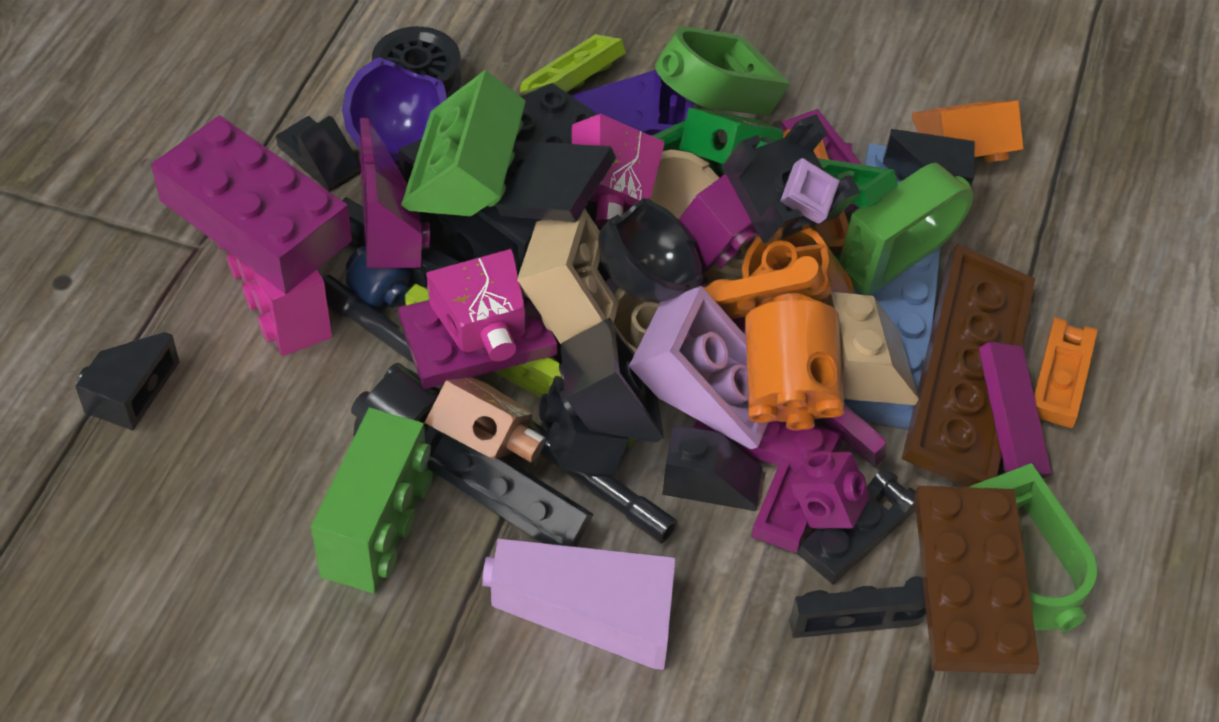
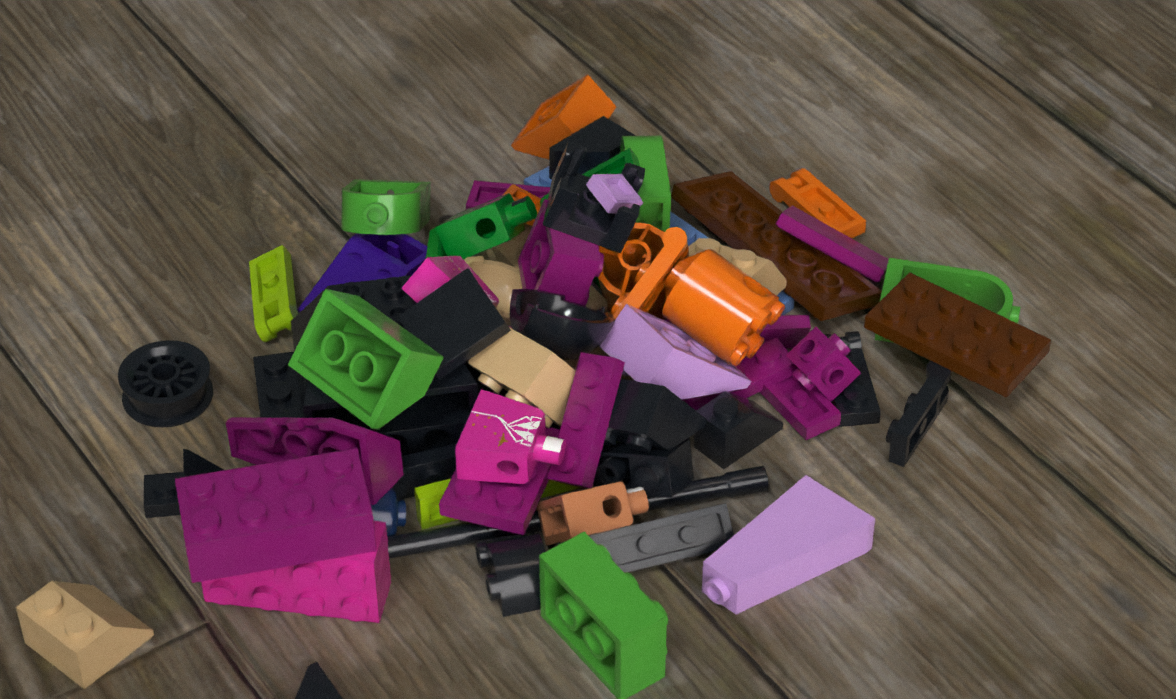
camera: 50 degrees left, 10 degrees down
dark purple cylinder [342,58,447,162] -> none
none -> tan slope [16,581,154,690]
none -> magenta plate [547,352,625,489]

